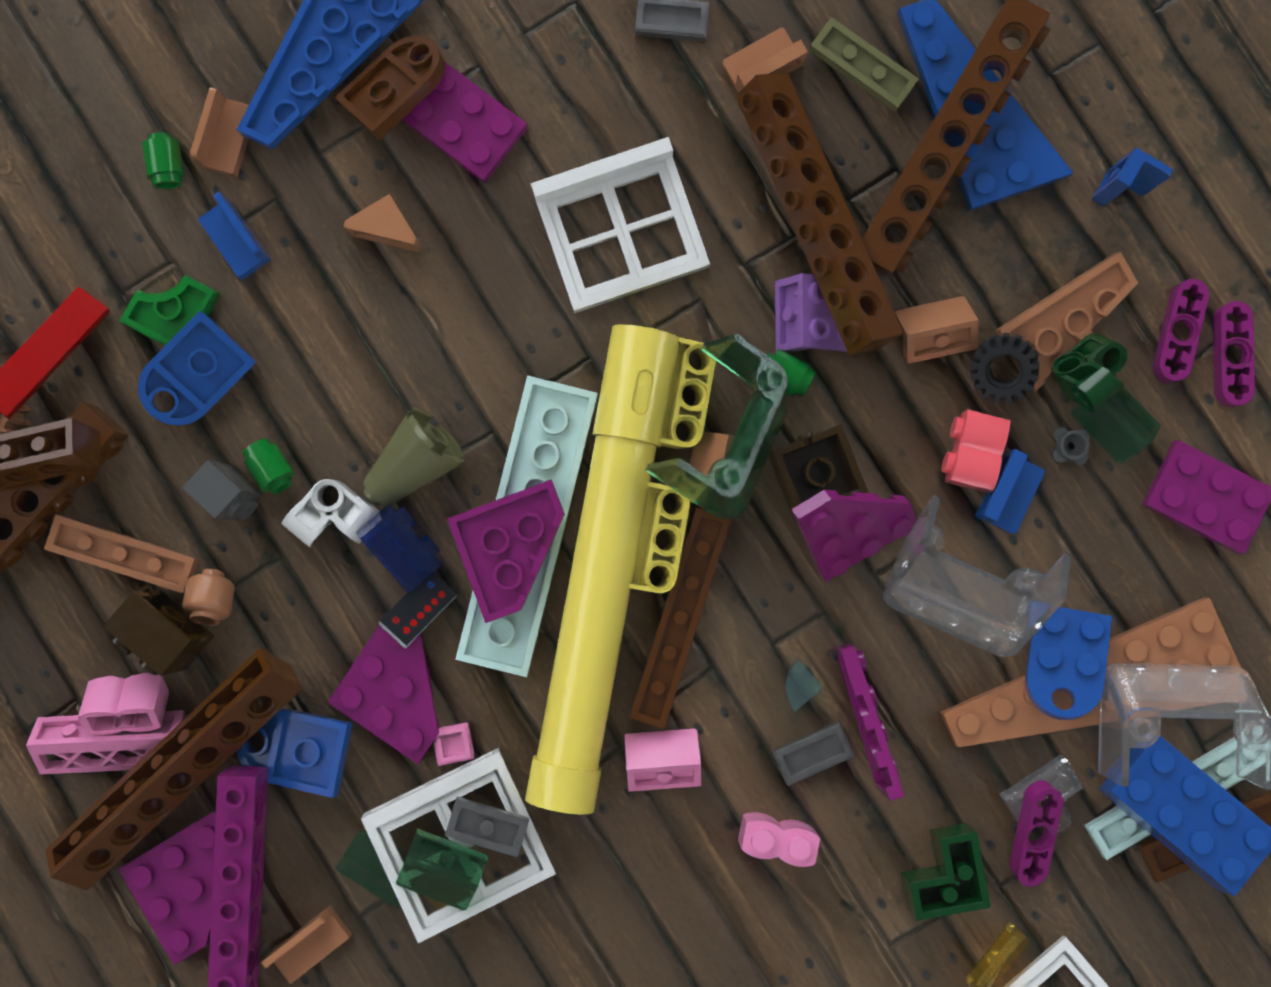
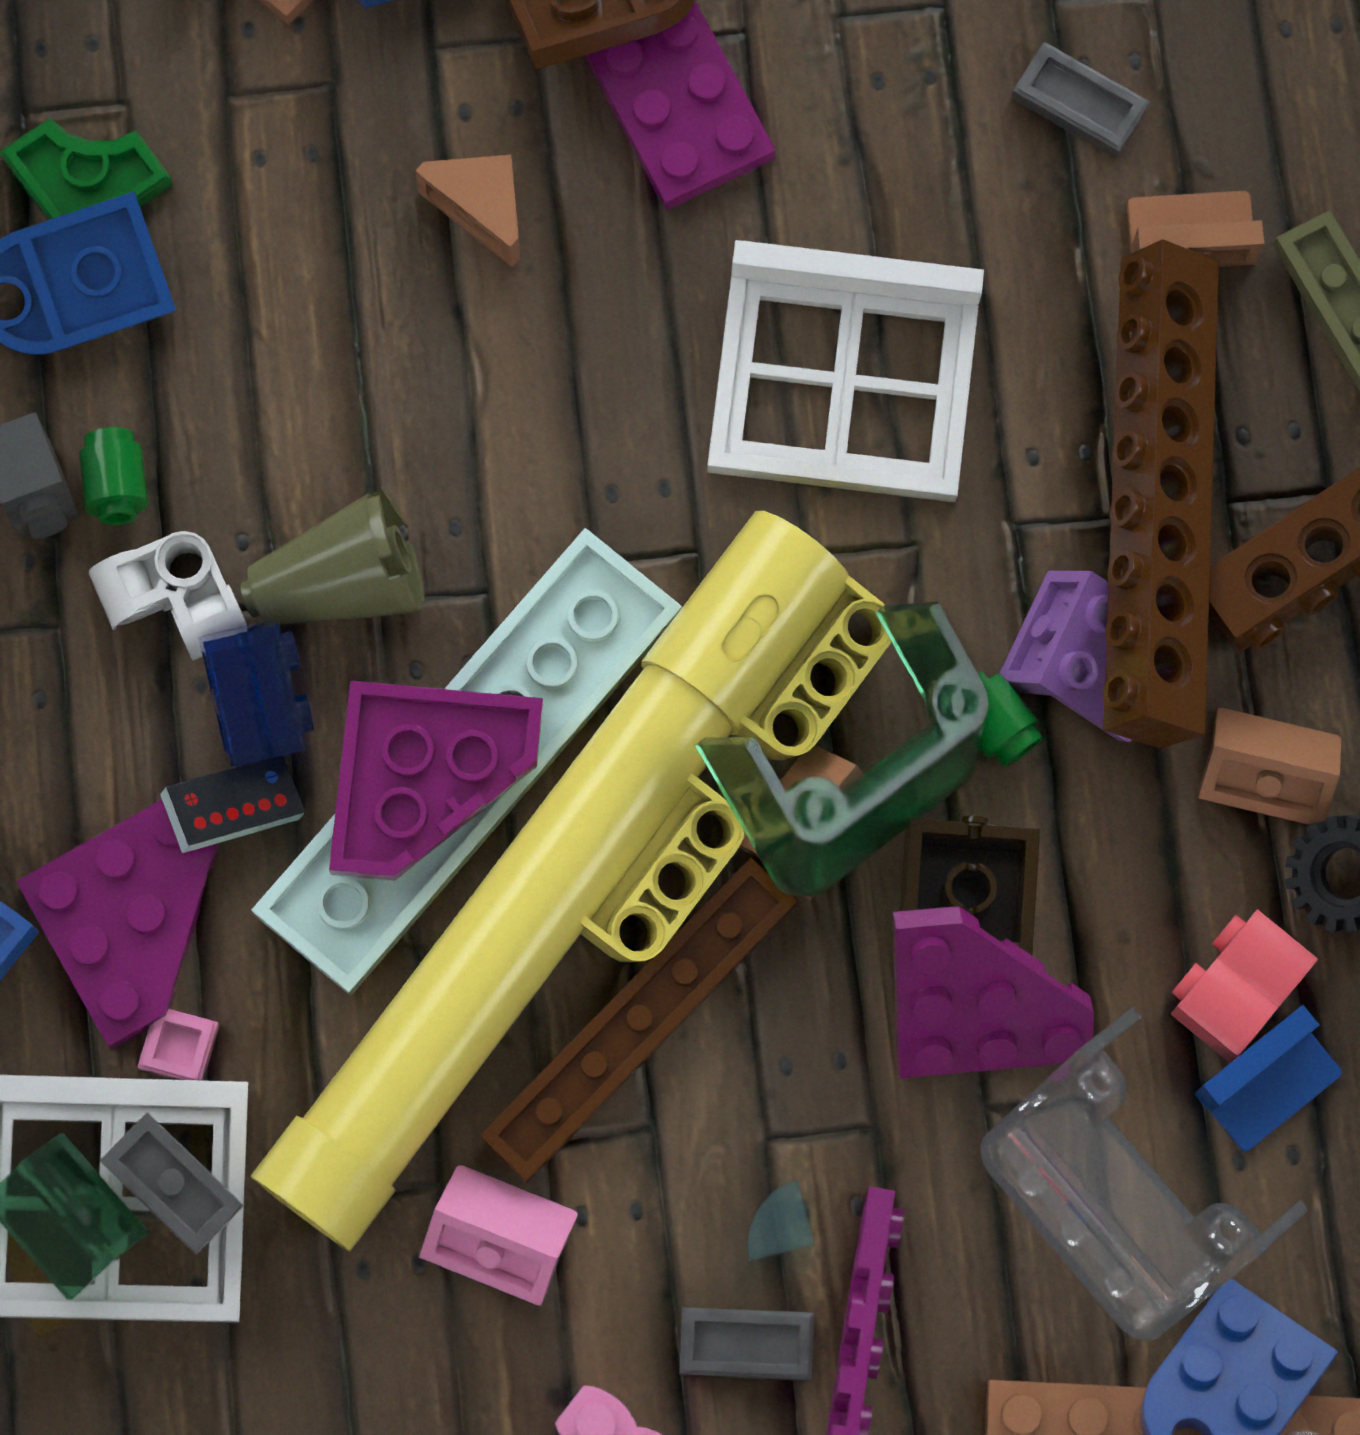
camera: 25 degrees right, 10 degrees down
blue panel [198,192,271,280] -> none

